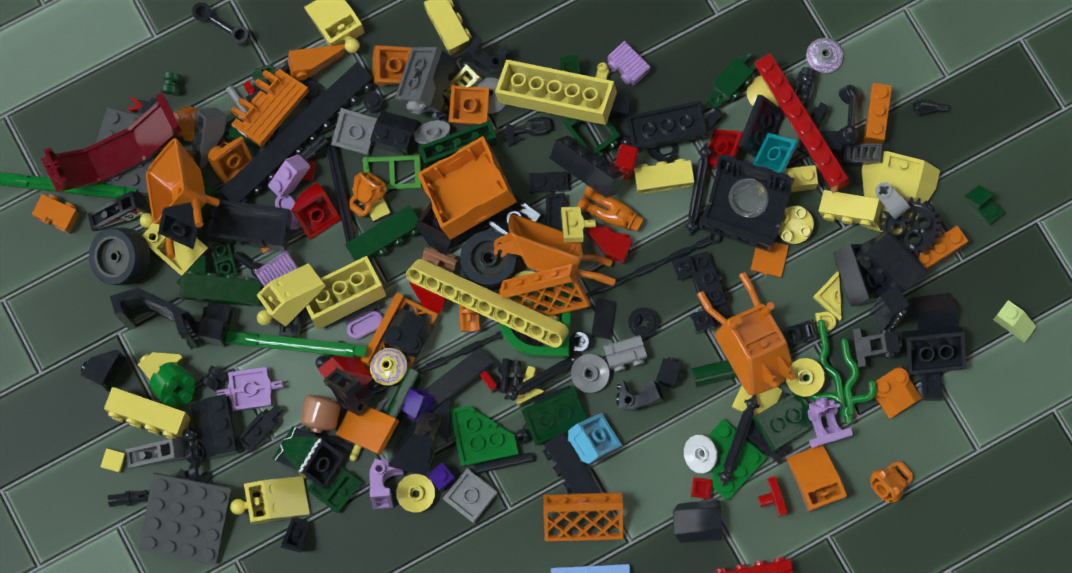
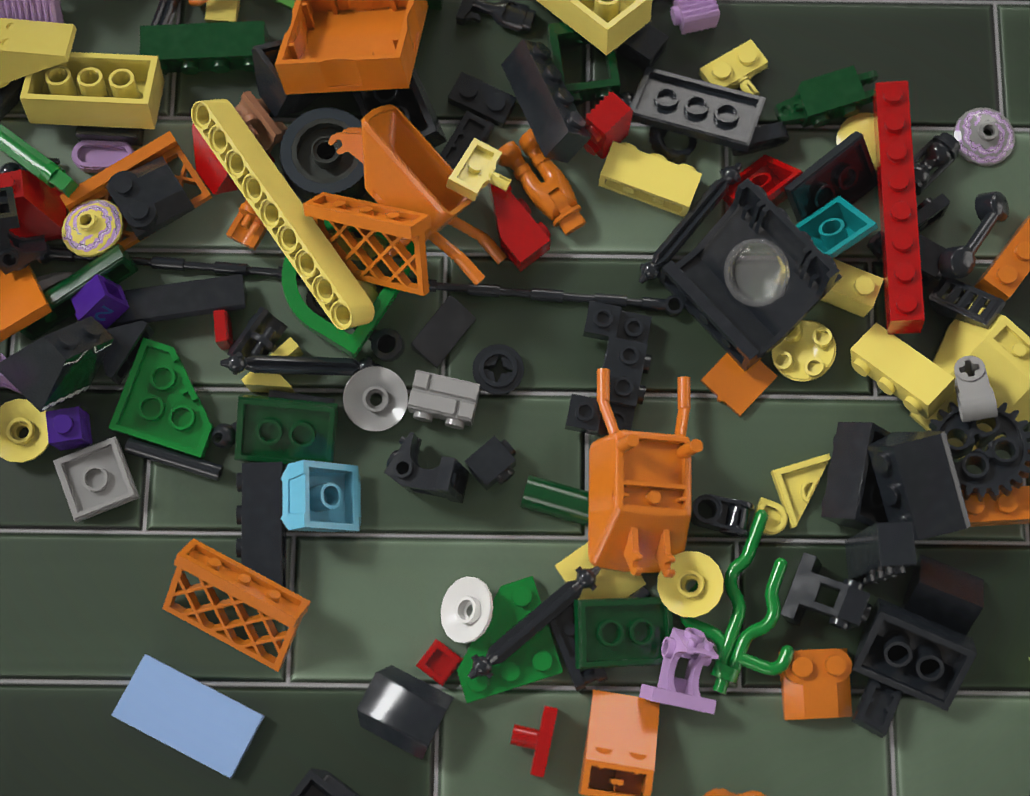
camera: 25 degrees right, 0 degrees up
none -> light yellow plate [699,39,768,95]

